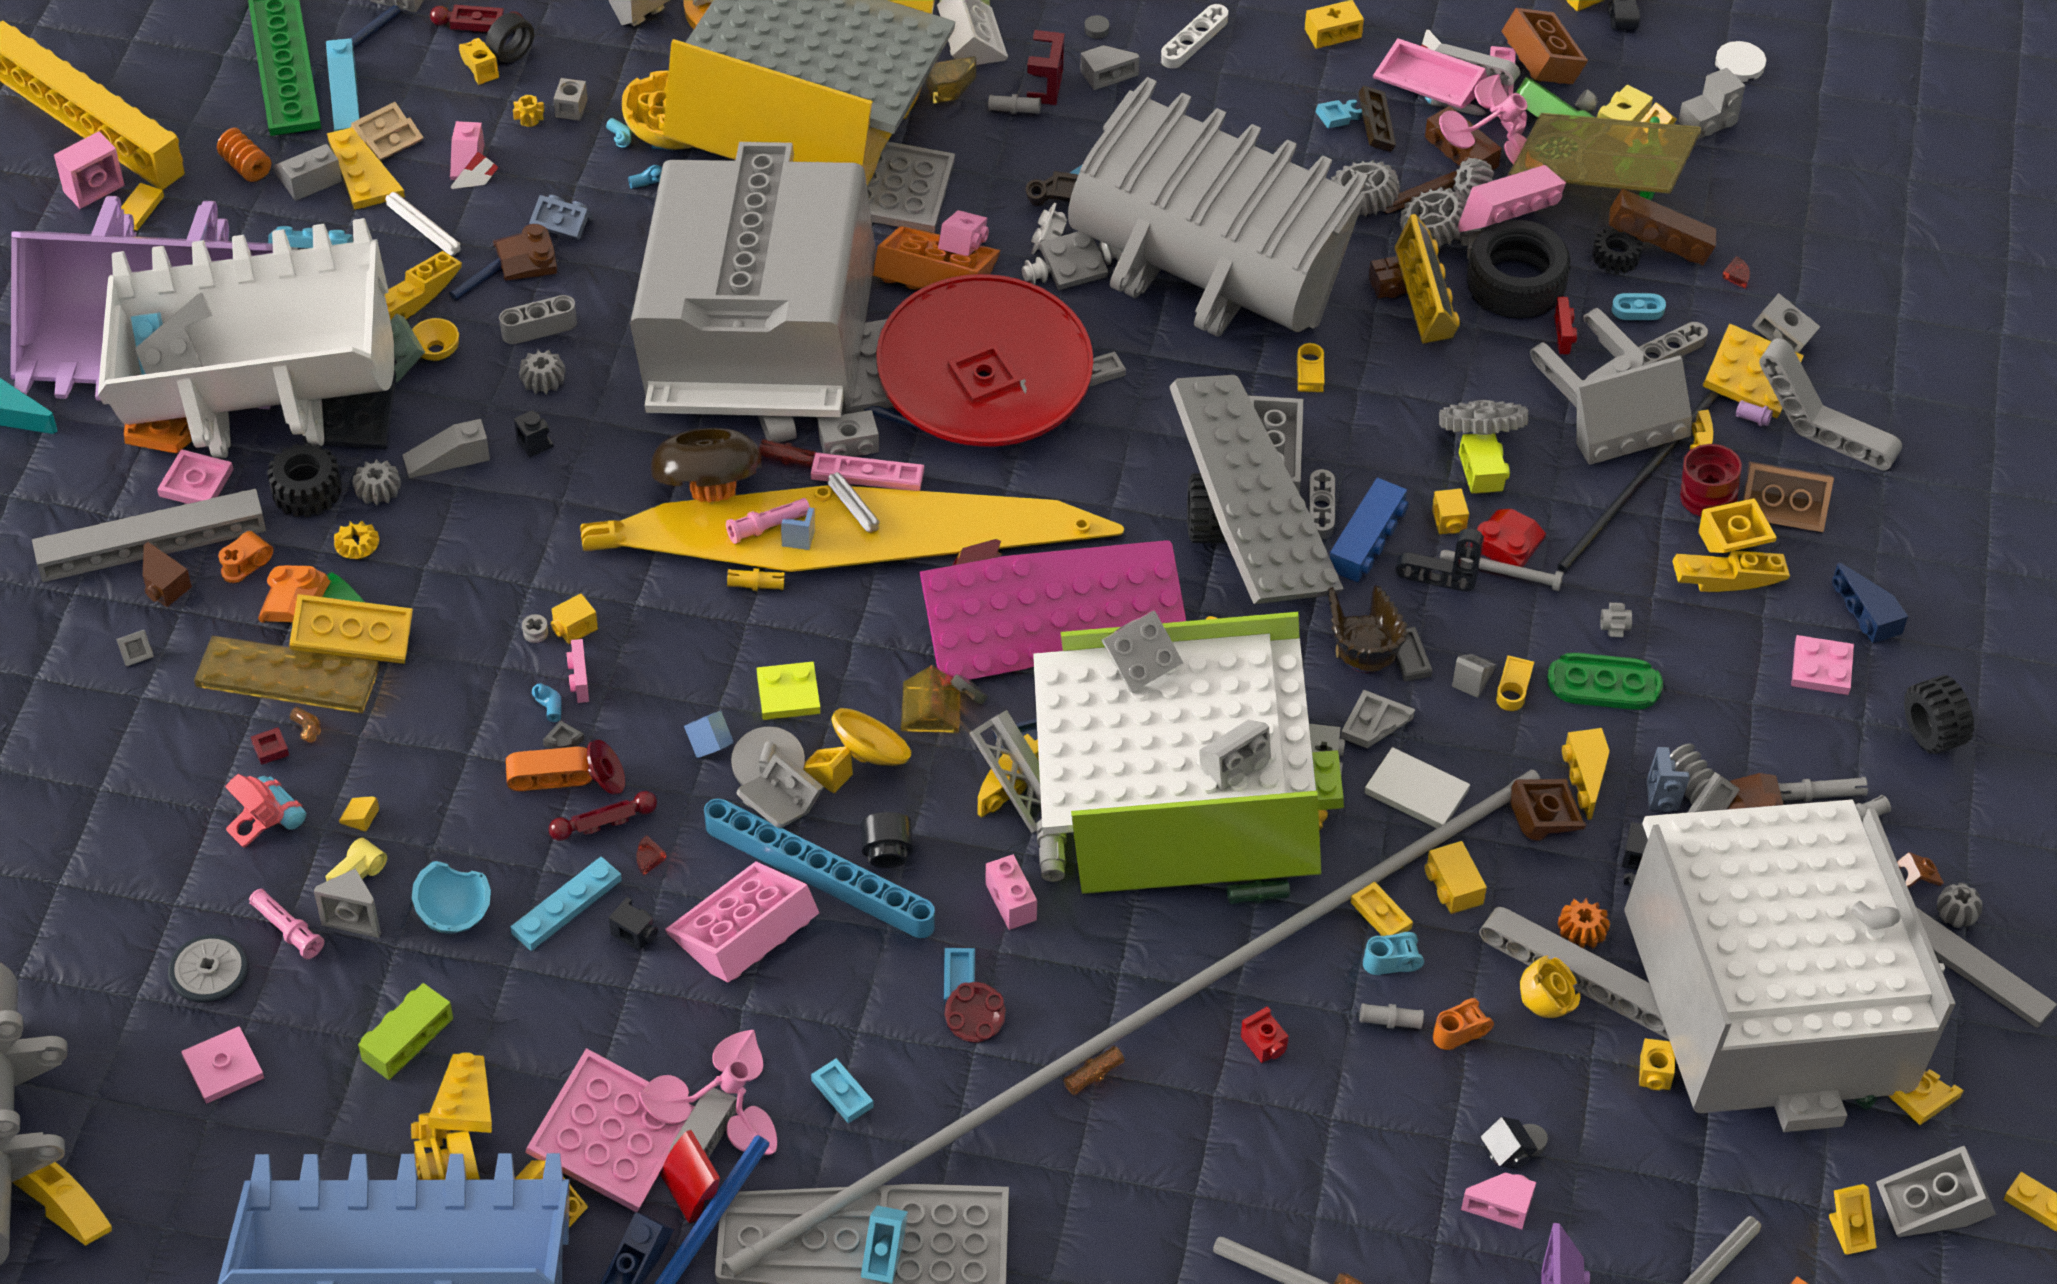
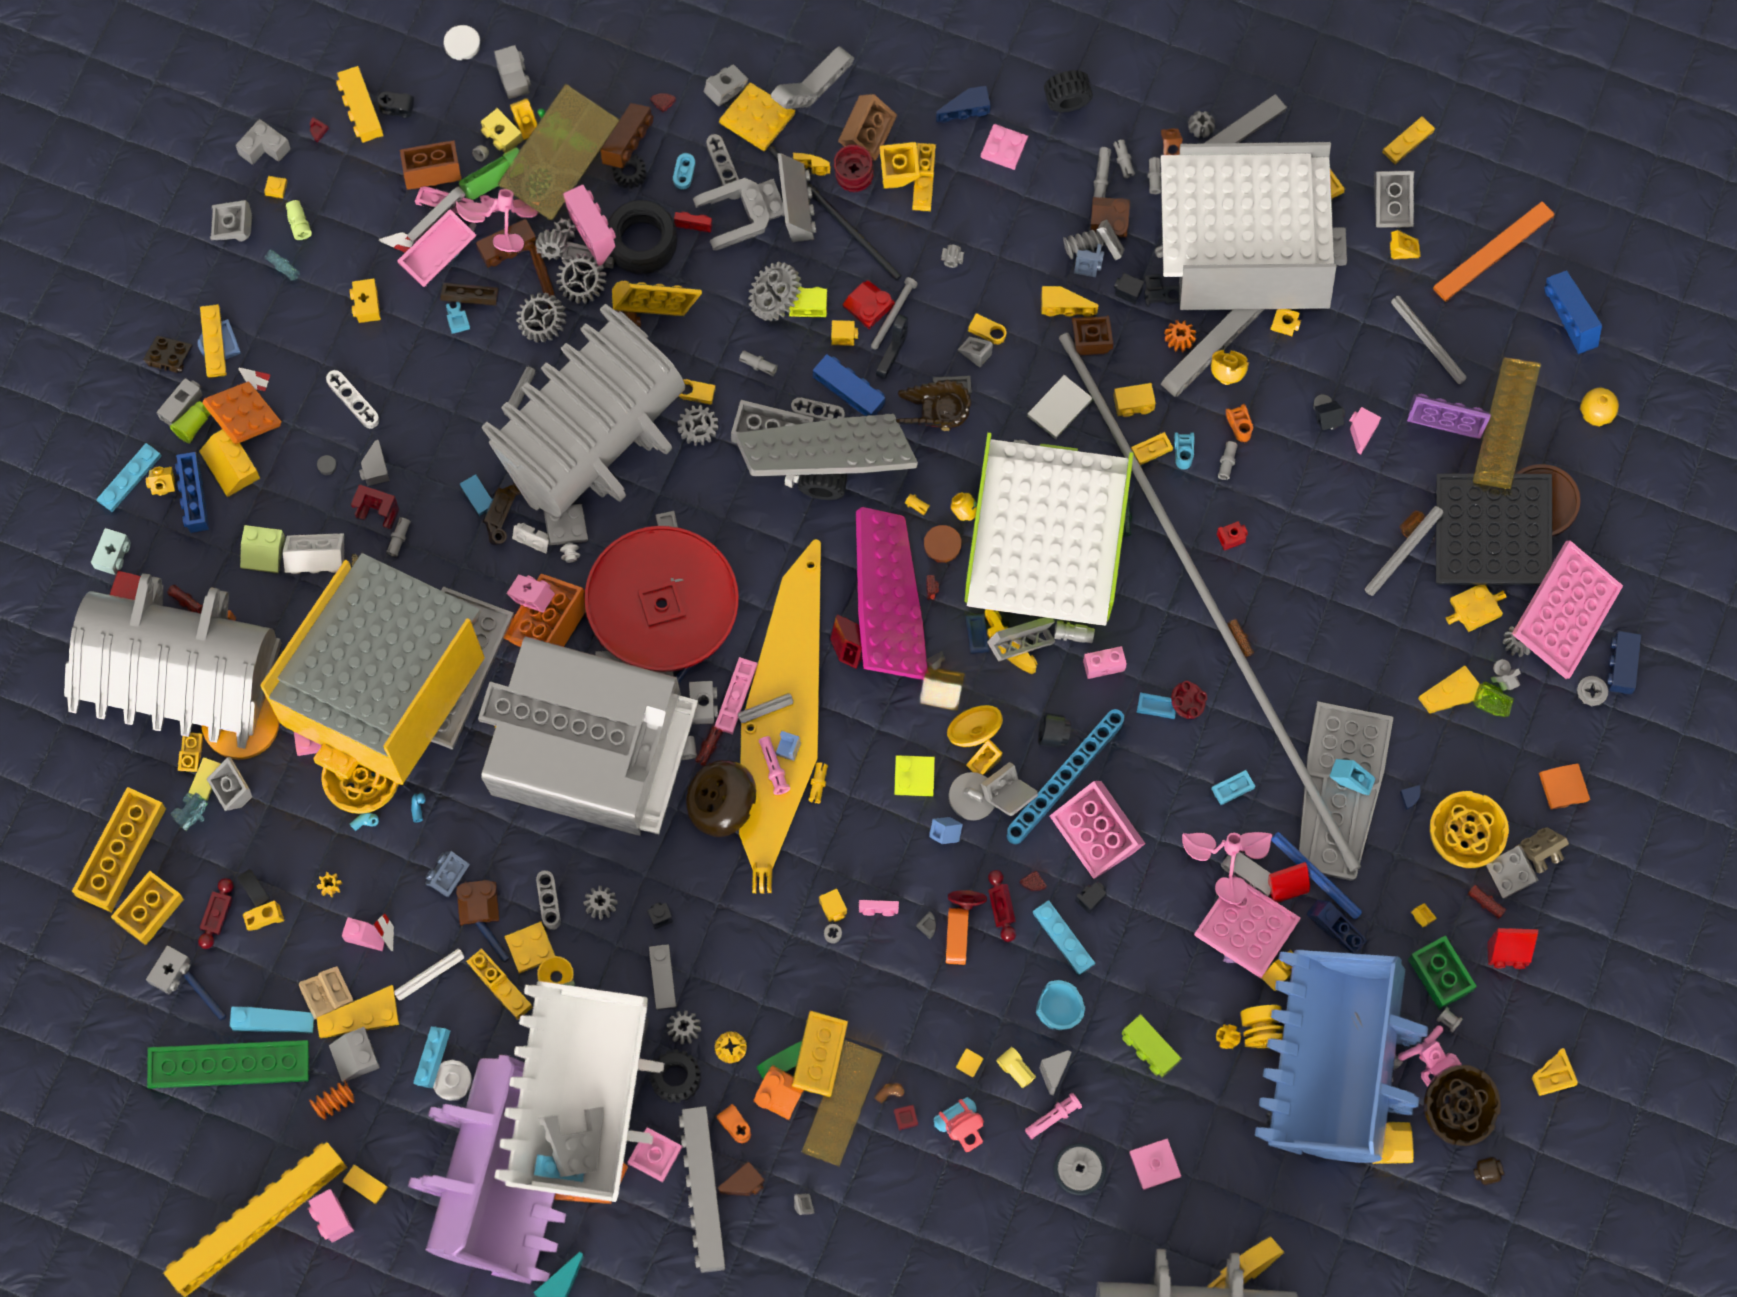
camera: 80 degrees left, 20 degrees up
yellow wing [428,1053,492,1133] -> none
dark azure arm [532,683,561,722] -> none
light grey brick [553,78,588,121] -> none
light grey plate [1102,611,1183,692] -> none
light grey slope [1199,719,1271,791] -> none
light grey wing [1341,690,1415,748] -> none
green tile [1547,653,1663,710] -> none
lavender pin [1736,400,1773,427] -> none
light grey arm [1851,901,1901,930] -> none
none -> yellow plate [504,922,555,974]
none -> light grey gear [678,405,718,446]
none -> light grey pin [739,350,778,376]

